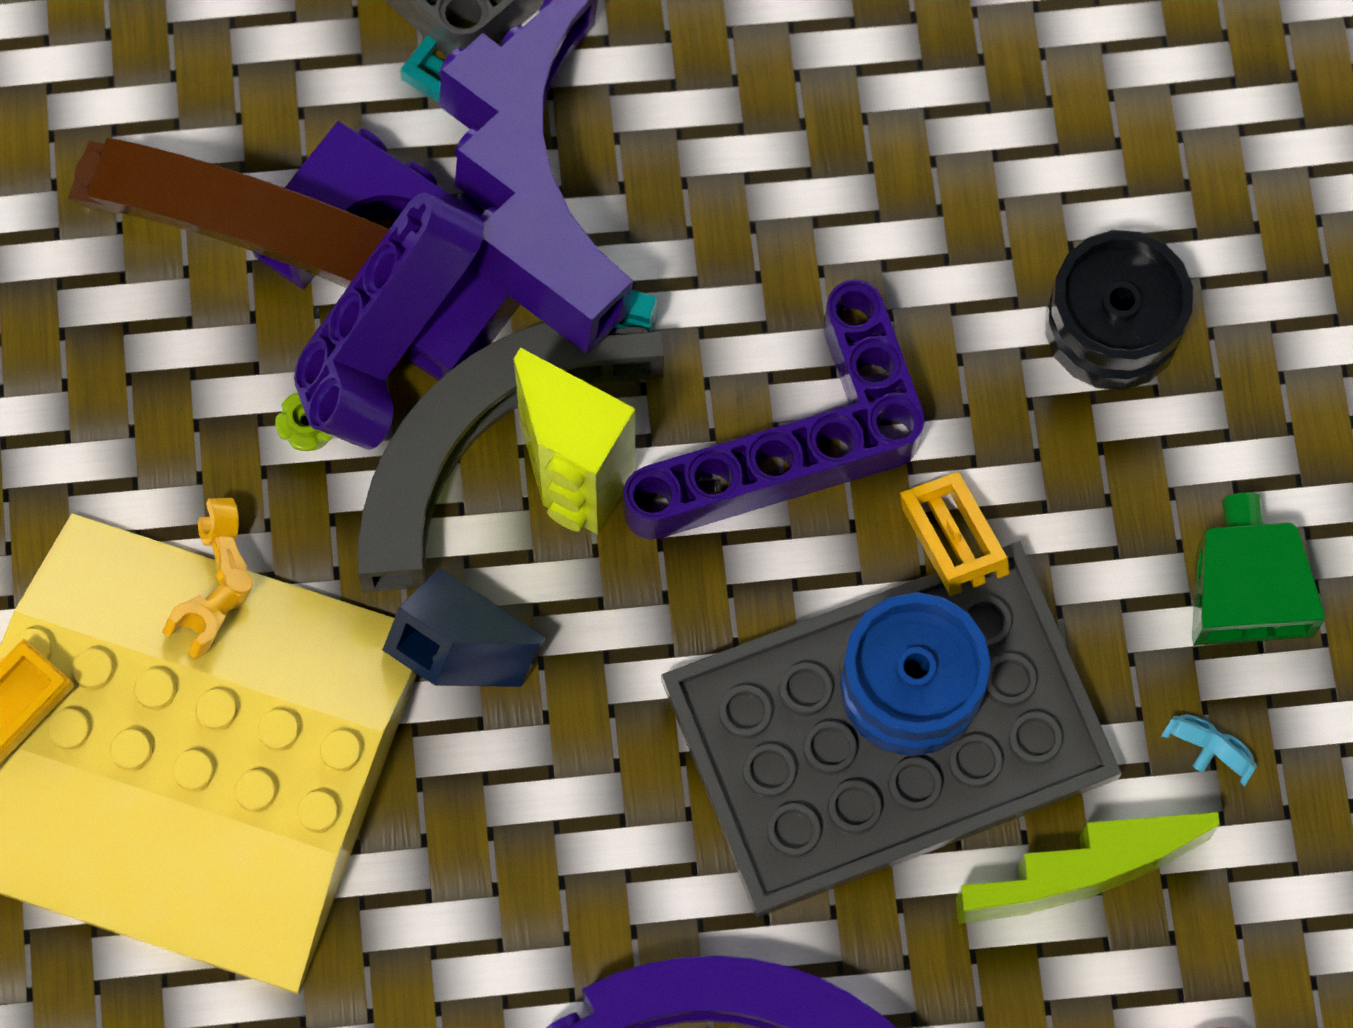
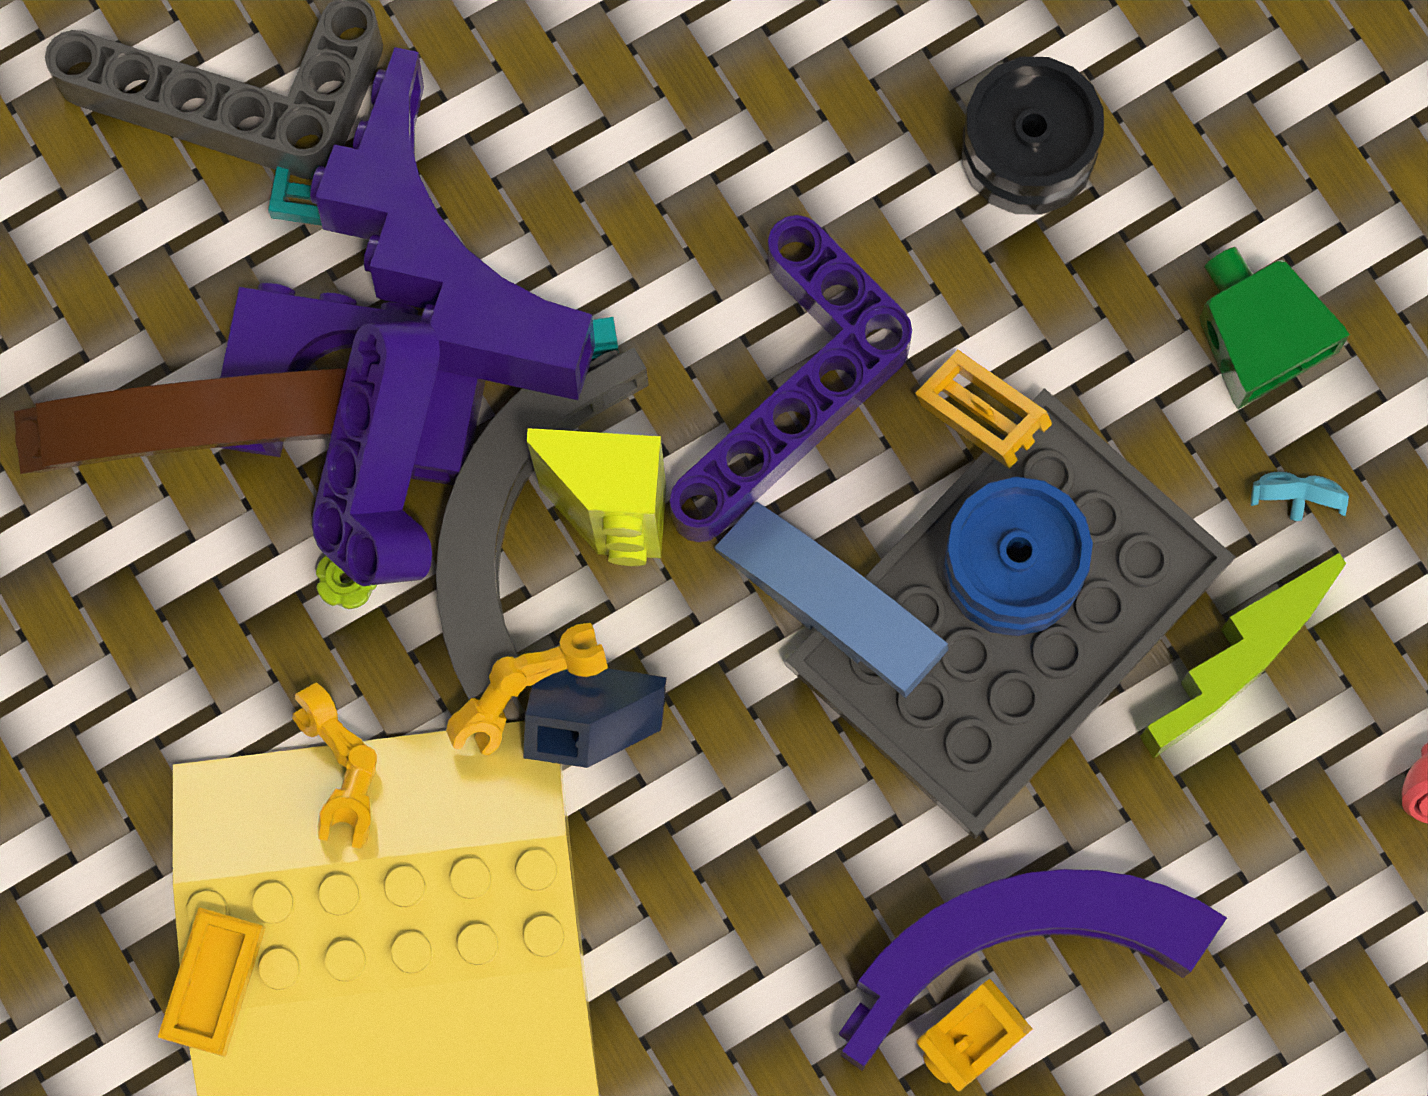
camera: 20 degrees left, 5 degrees up
none -> yellow piece [446,623,608,756]
none -> medium blue slope [714,501,948,698]

